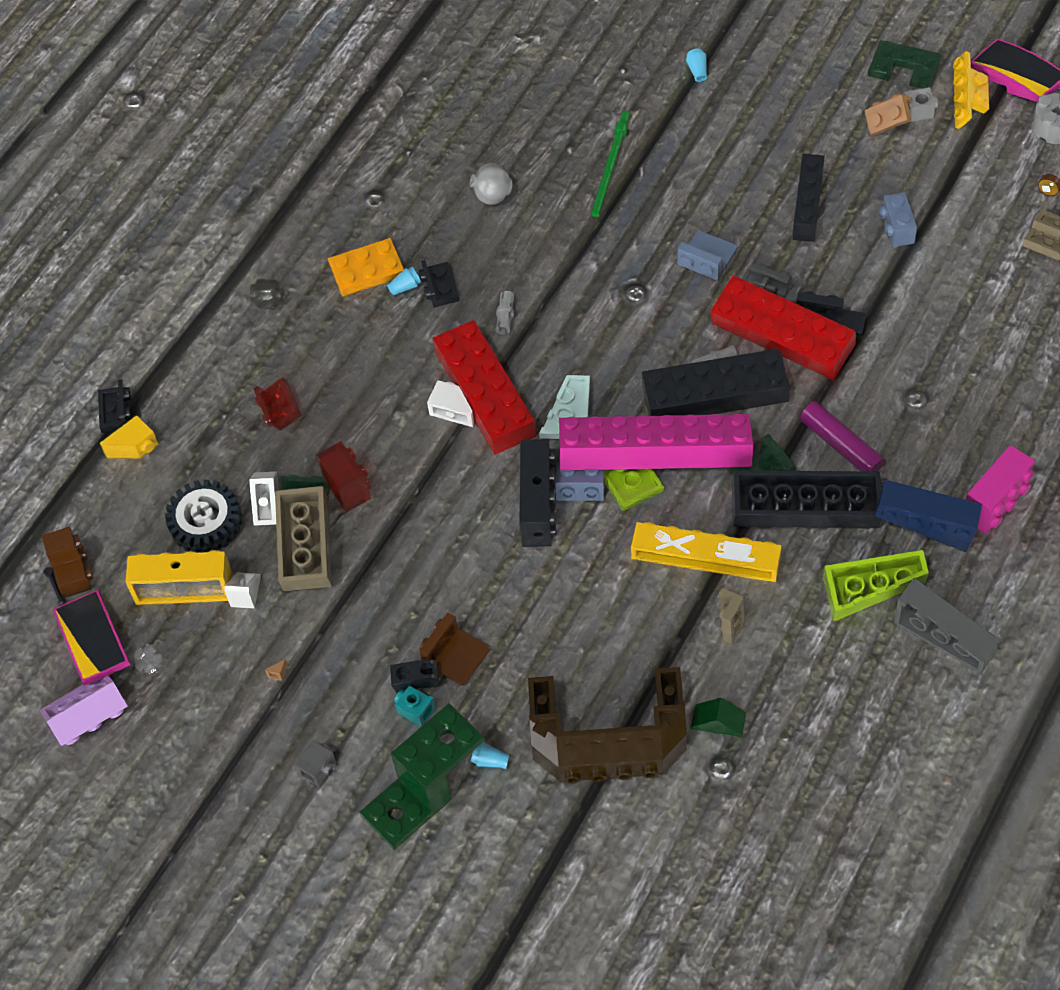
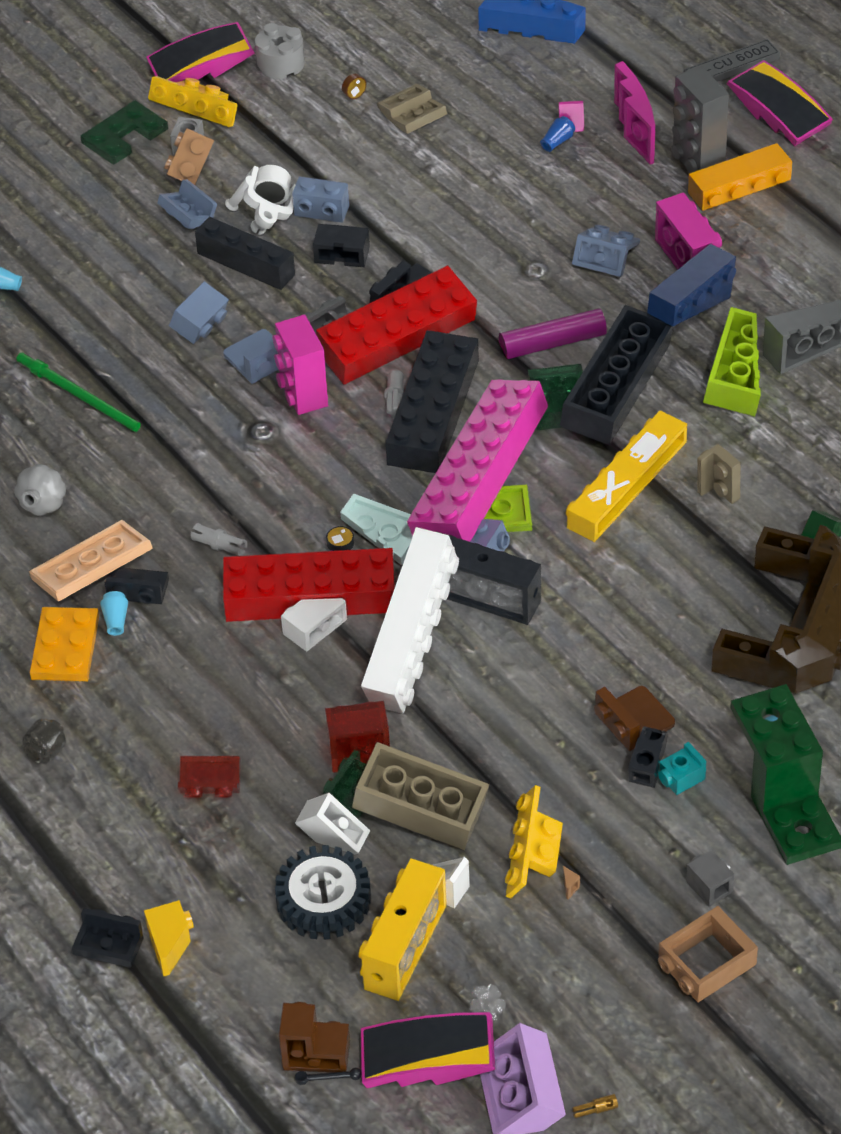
camera: 70 degrees left, 10 degrees down
none -> light nougat tile [29,520,153,602]
none -> sand blue bracket [157,179,217,229]
none -> sand blue brick [169,282,229,344]
none -> white piece [225,165,295,235]
none -> dark pink brick [272,315,328,415]
none -> black brick [313,223,370,268]
none -> tile [326,526,354,551]
none -> white brick [361,527,459,714]
none -> yellow bracket [505,785,563,899]
none -> sand blue bracket [572,225,640,277]
none -> pearl gold pin [572,1094,618,1118]
none -> medium nougat window [658,906,758,1002]

